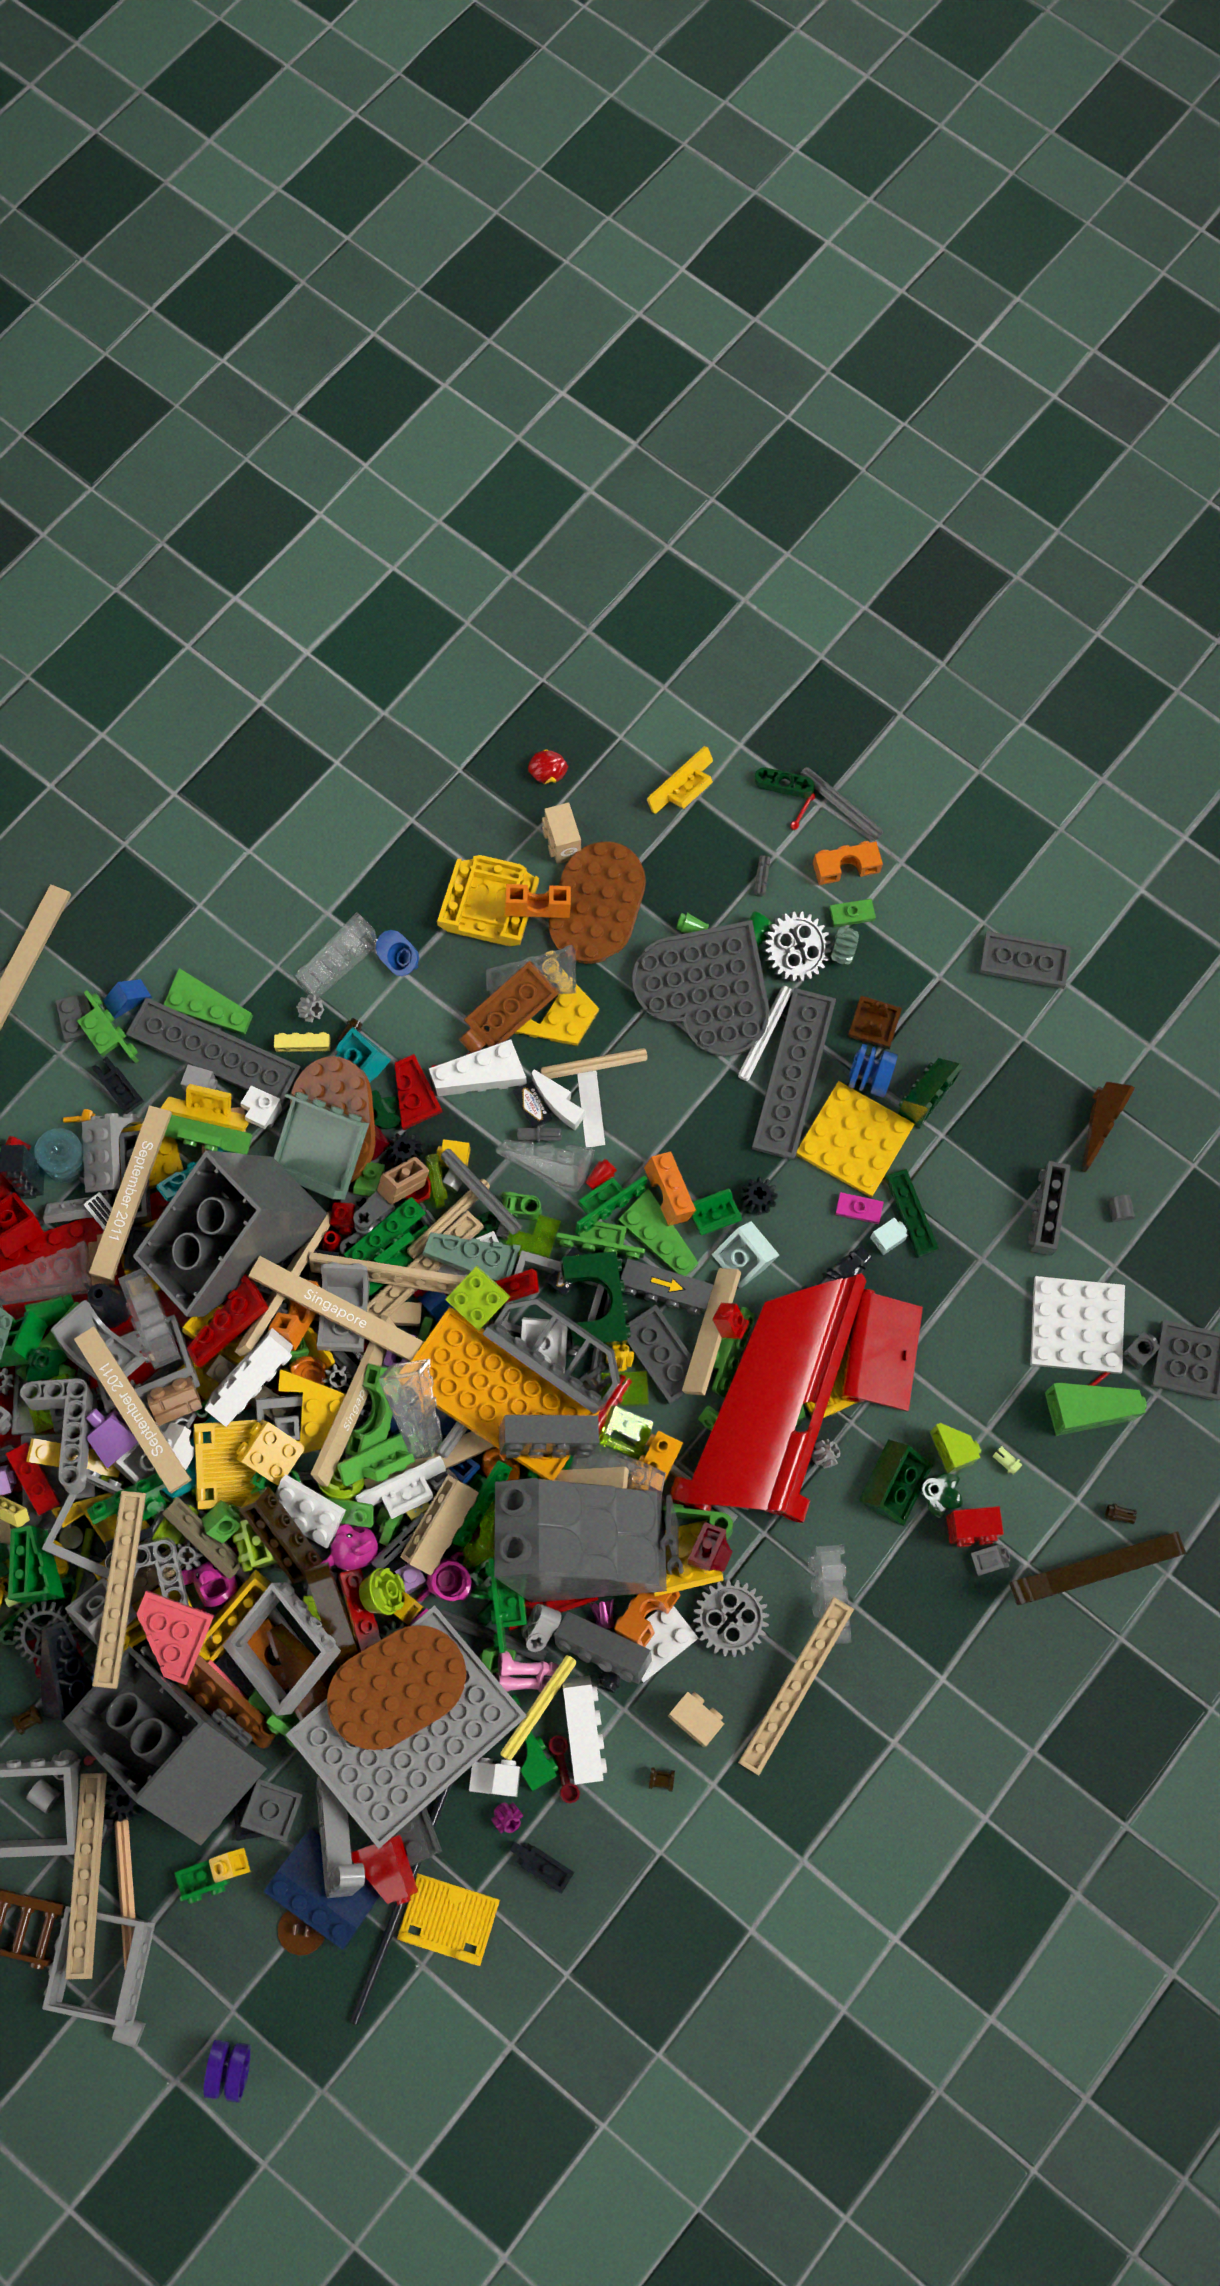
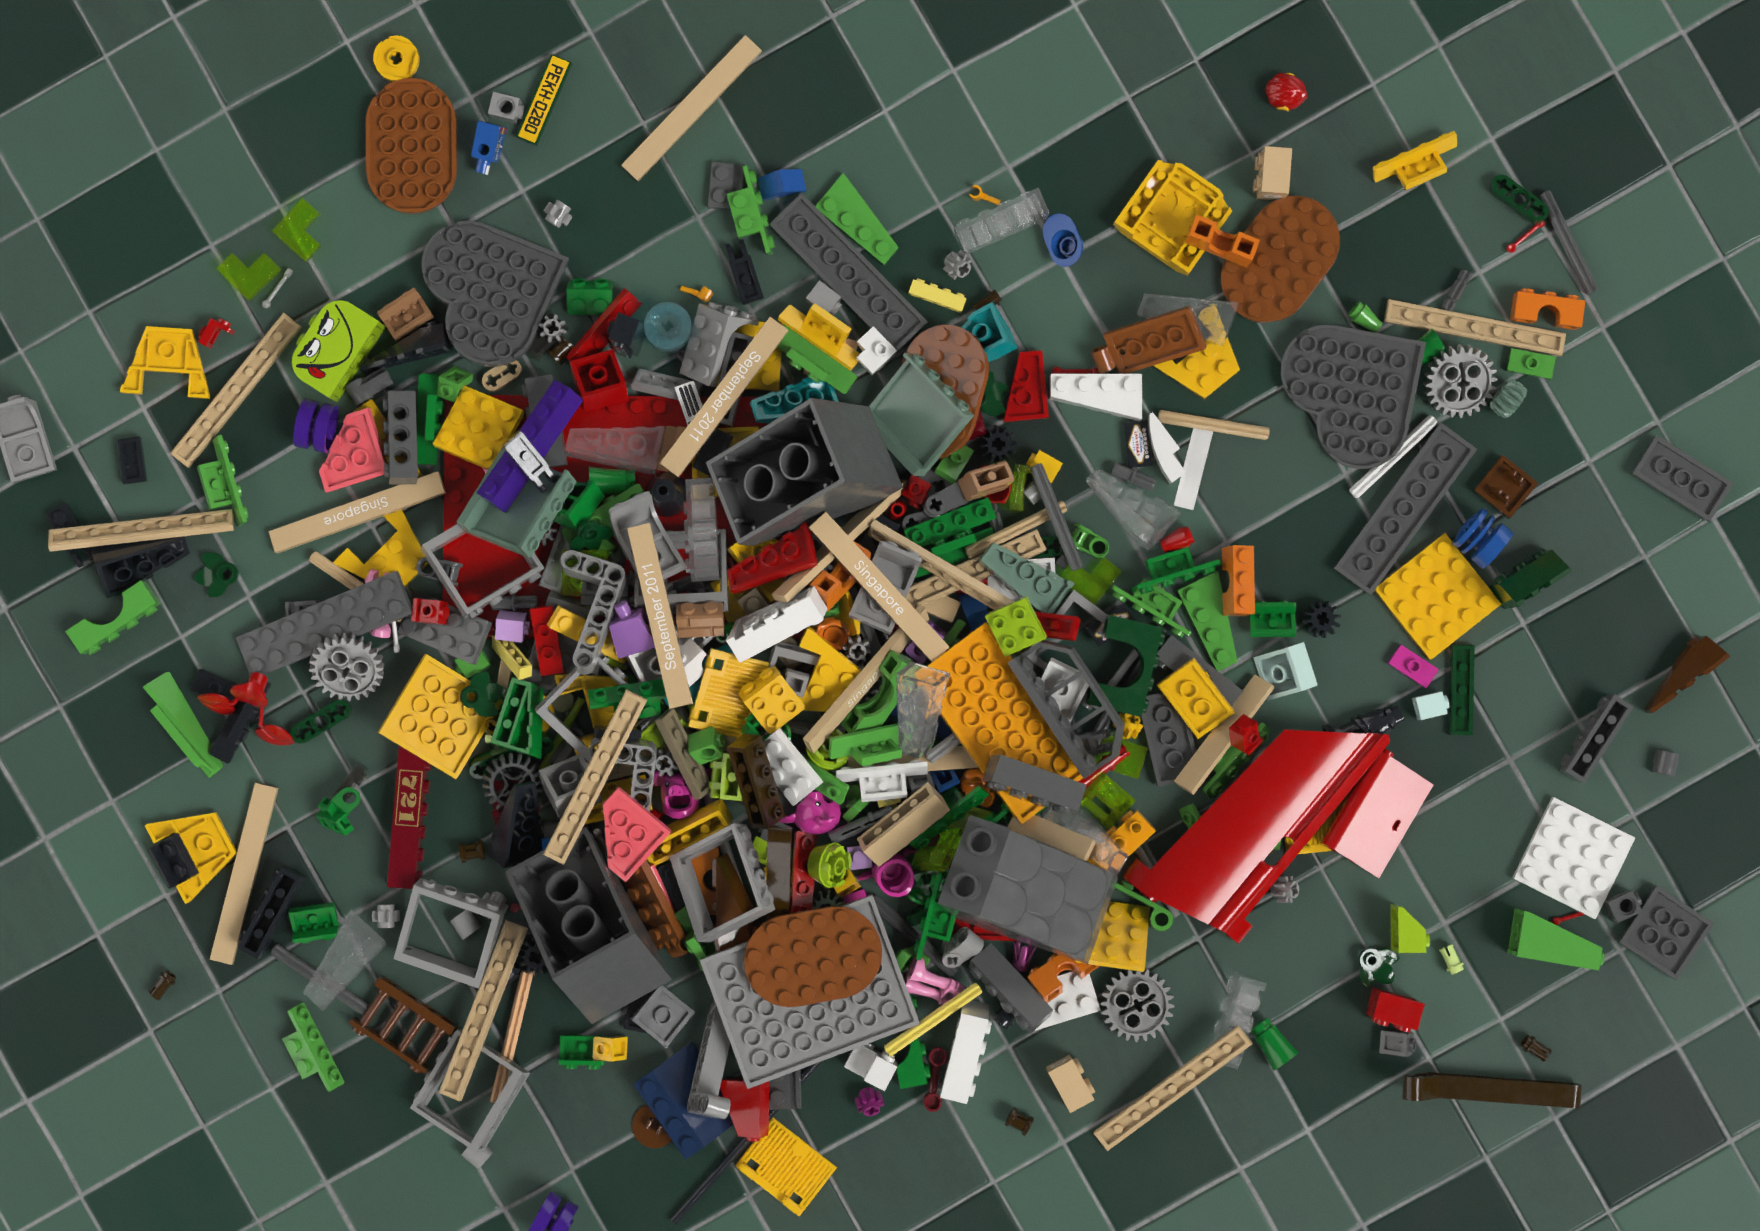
camera: 25 degrees right, 15 degrees up
dark grey axle [211,1708,252,1747] -> none
black hinge [510,1842,575,1894] -> none
dark grey flag [661,1495,684,1575] -> none
dark red slope [688,1522,733,1572] -> none
dark green slope [859,1439,933,1526] -> none
none -> light orange hand [969,185,1001,205]
none -> yellow tile [1157,658,1235,739]
none -> green plant [1250,1017,1299,1071]
none -> tan tile [1383,299,1566,357]

